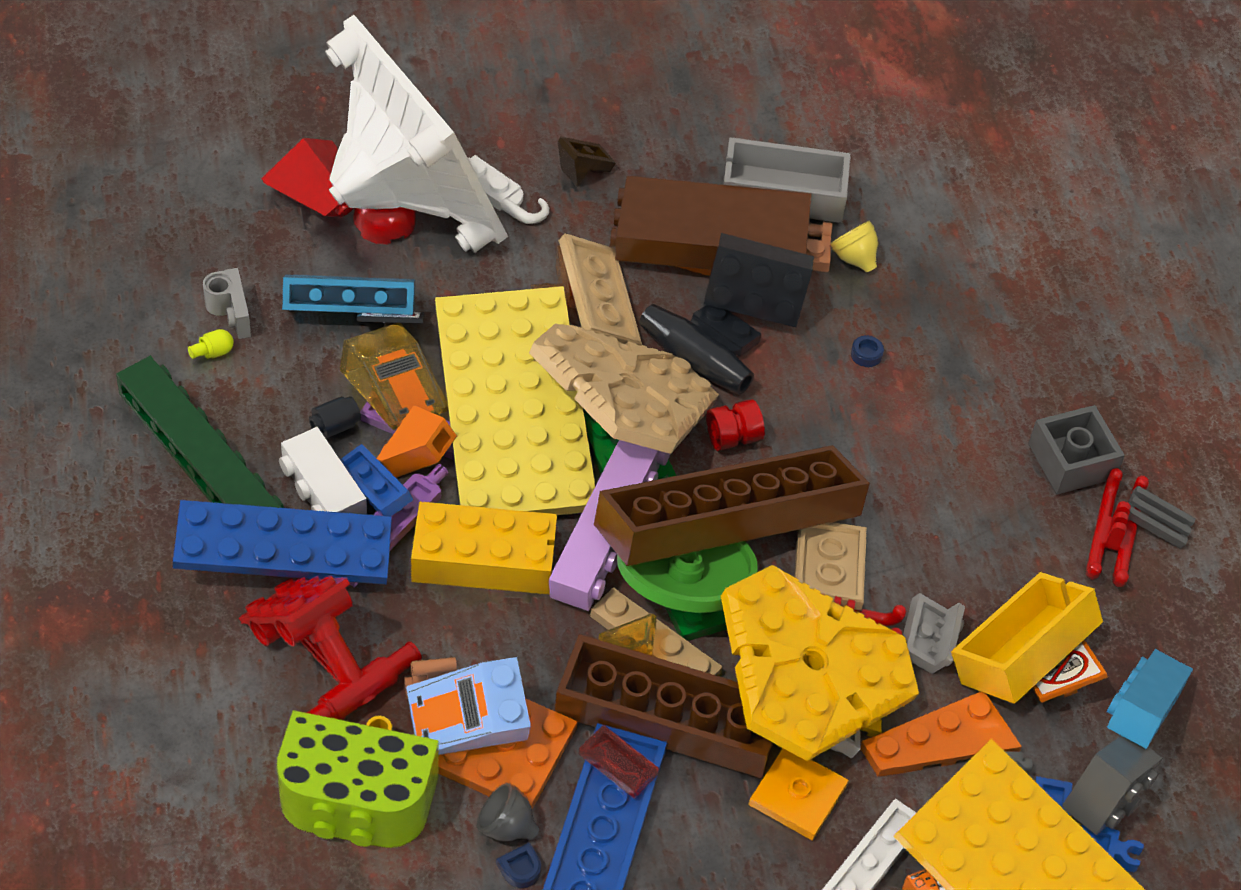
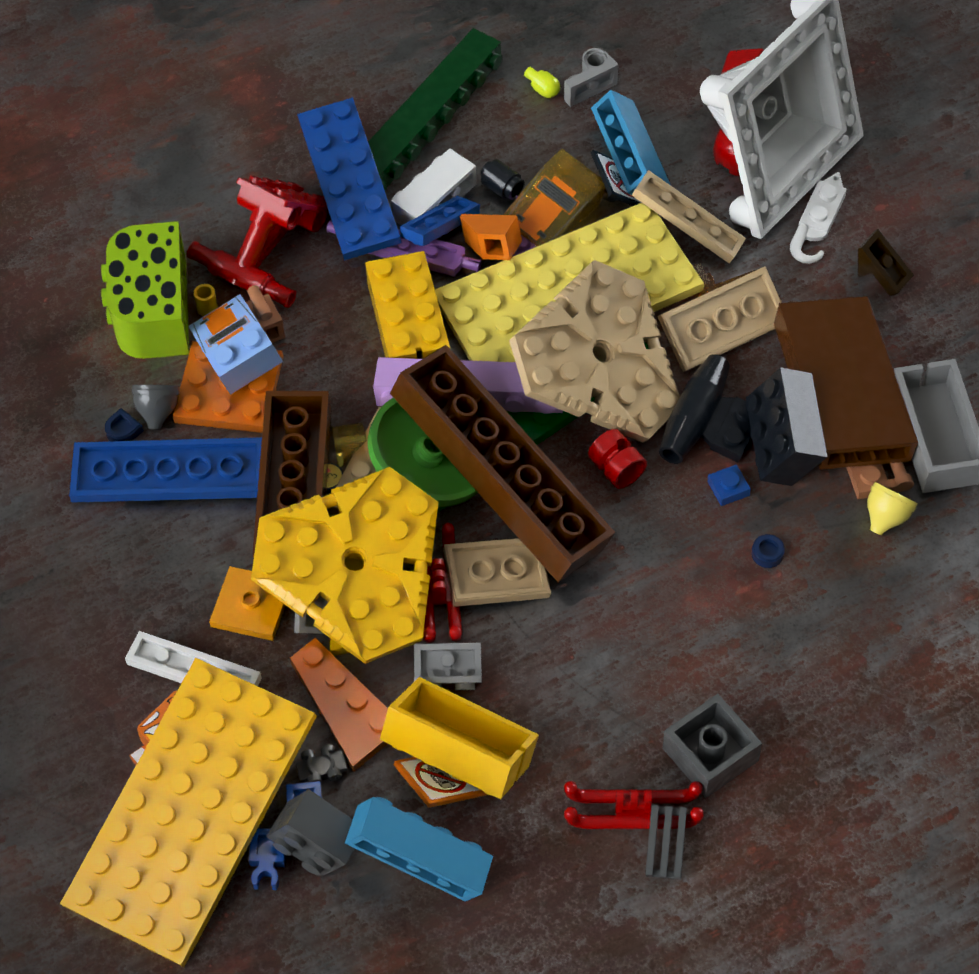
camera: 80 degrees right, 5 degrees up
clear red tile [579,724,659,799] -> none
none -> tan plate [632,170,746,263]
none -> blue plate [707,464,751,506]

